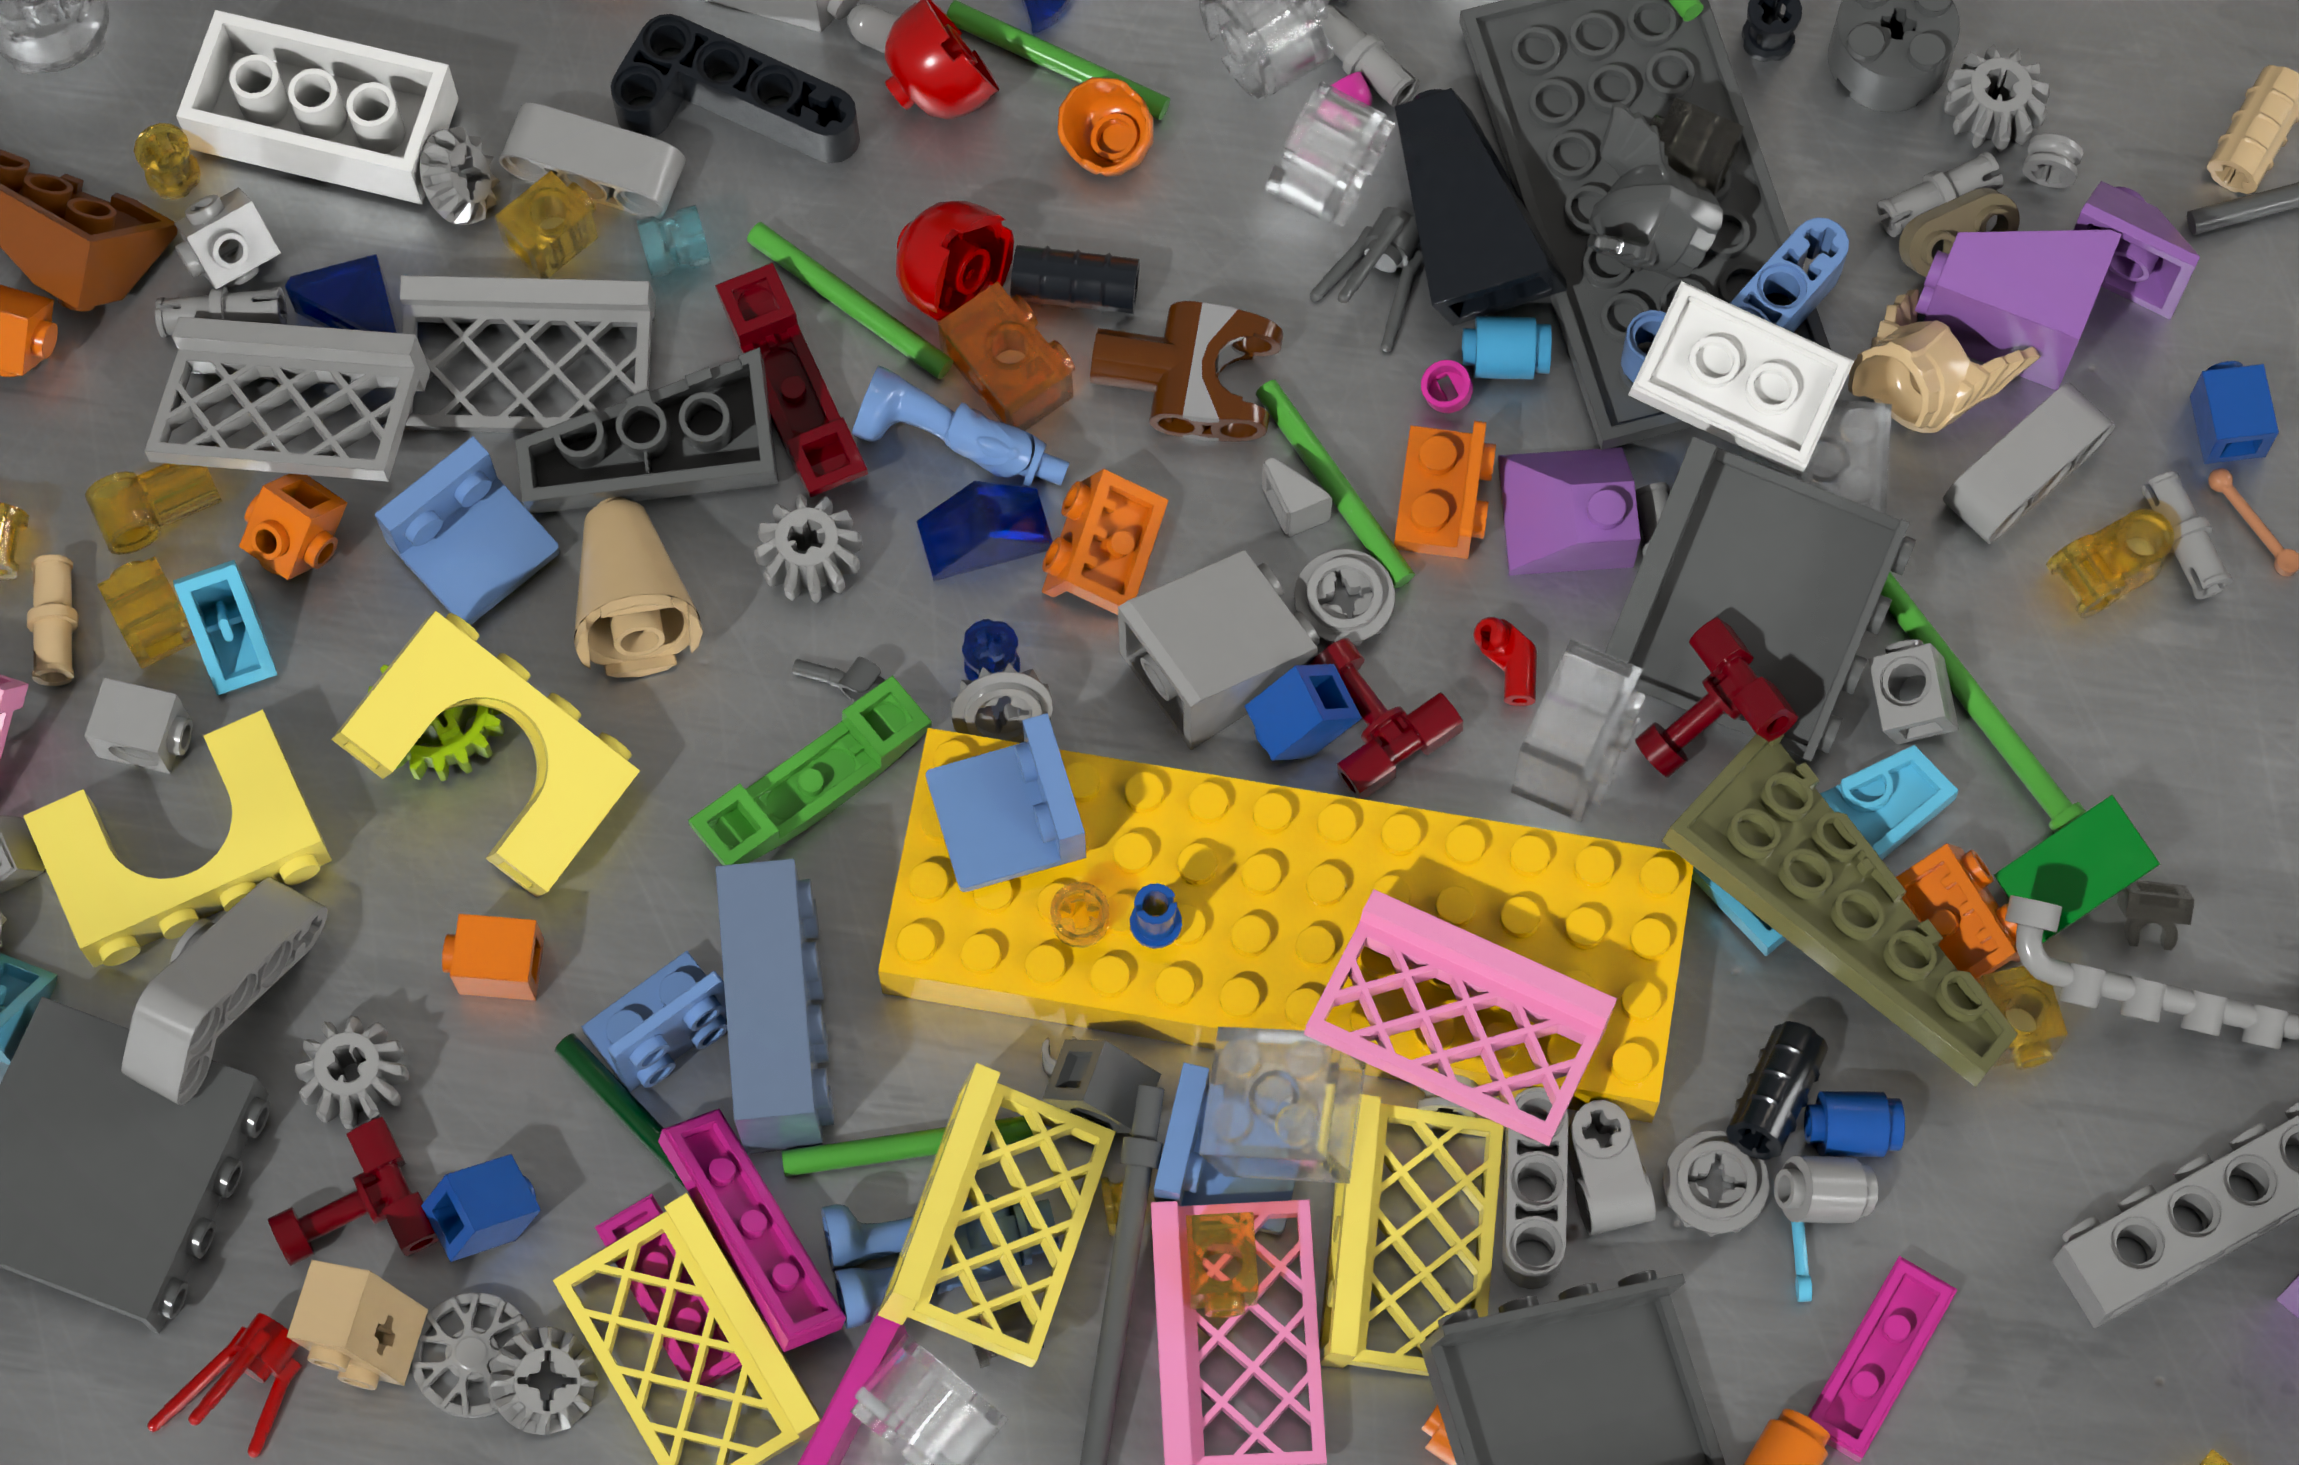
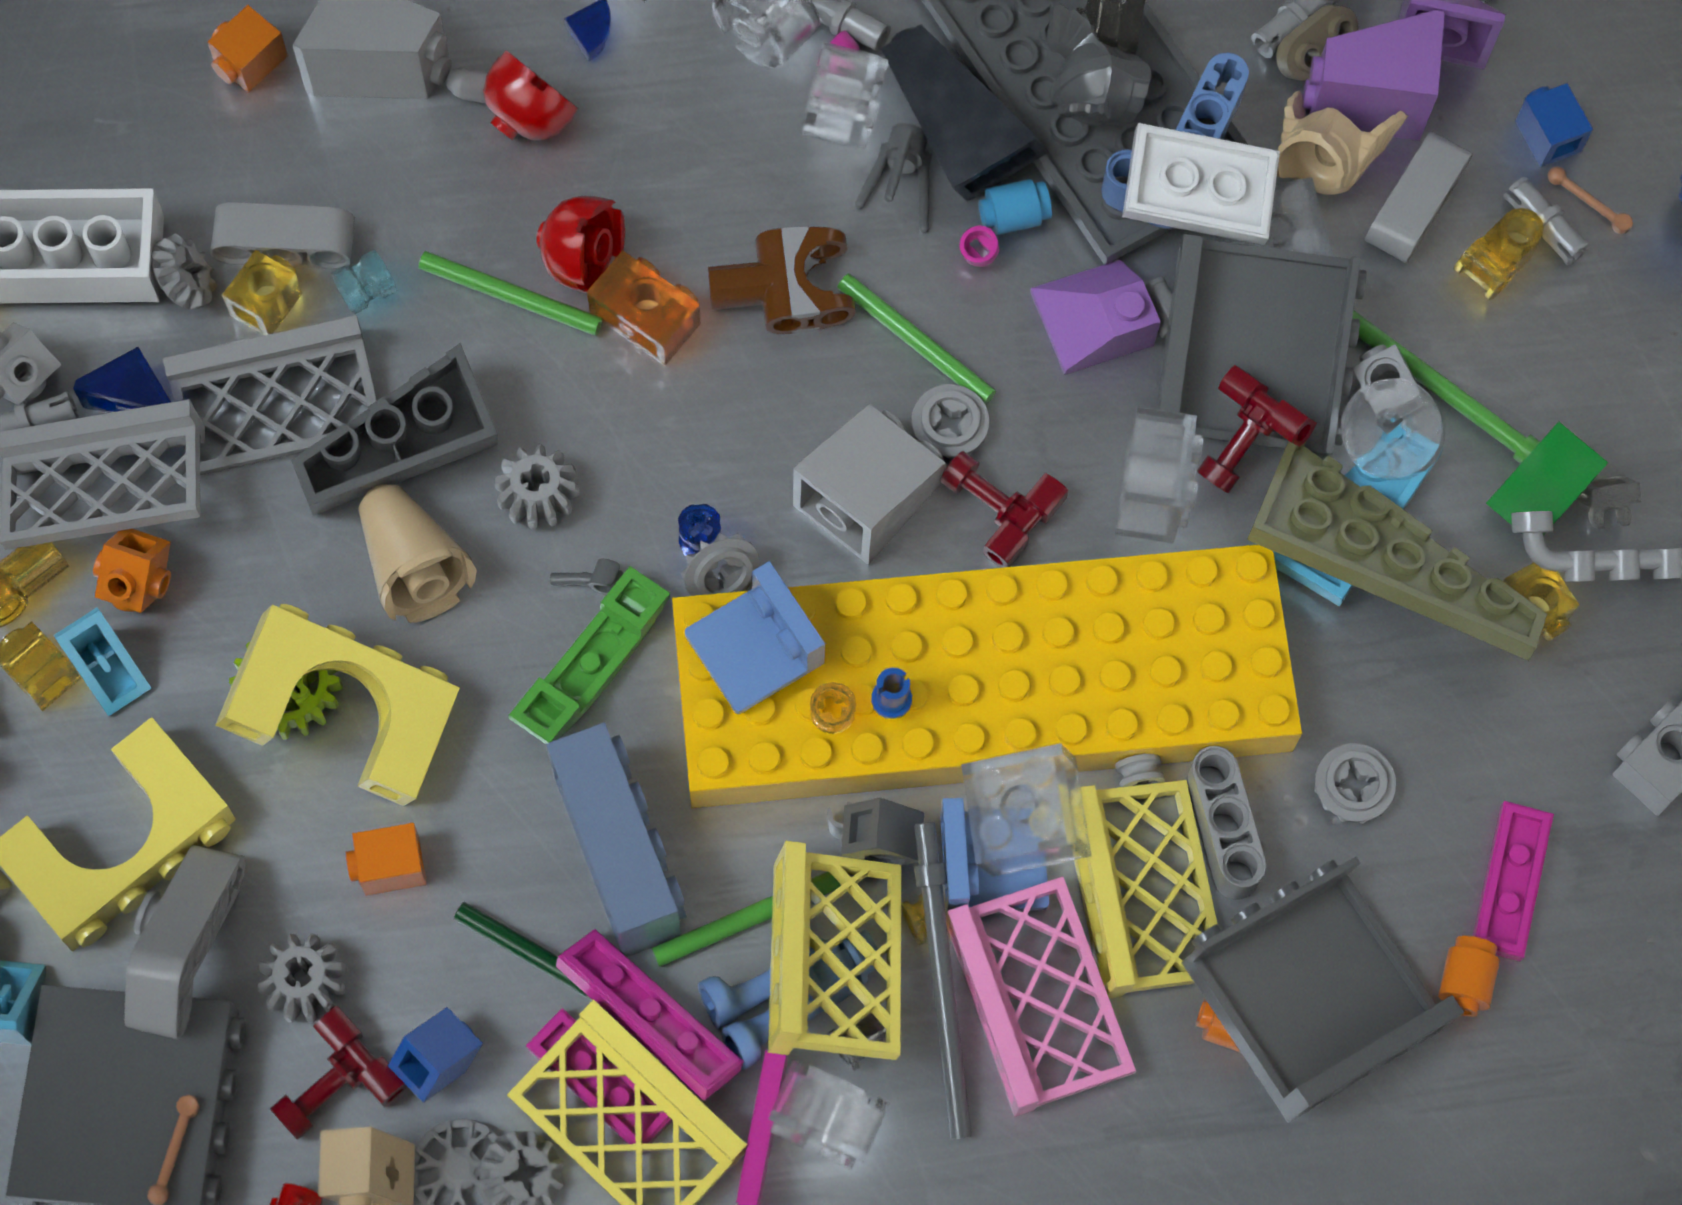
camera: 20 degrees left, 0 degrees up
light grey brick [84,678,193,774] -> none
medium blue bracket [374,436,560,625] -> none
medium blue bracket [581,951,727,1092] -> none
black beam [610,14,860,163] -> none
dark red slope [715,262,868,498] -> none
medium blue piece [852,365,1070,487] -> none
clear blue slope [917,481,1053,581] -> none
bright green bar [946,0,1170,120] -> none
black axle [1010,245,1140,314] -> none
orange bracket [1042,469,1169,615] -> none
orange hair [1058,77,1153,177] -> none
clear yellow brick [1186,1212,1258,1318] -> none
blue brick [1244,664,1362,761] -> none
light grey slope [1262,457,1332,537] -> none
bright pink fence [1304,889,1617,1146] -> none
orange bracket [1394,421,1496,559] -> none
red arm [1473,617,1537,706] -> none
light grey piece [1568,1100,1656,1235] -> none
black axle [1726,1021,1828,1160] -> none
light grey brick [1774,1156,1878,1223] -> none
medium azure hinge [1791,1221,1812,1302] -> none
blue brick [1804,1091,1905,1157] -> none
orange bracket [1896,843,2020,982] -> none
none -> nougat hinge [147,1095,200,1205]
none -> clear brick [1341,378,1446,481]

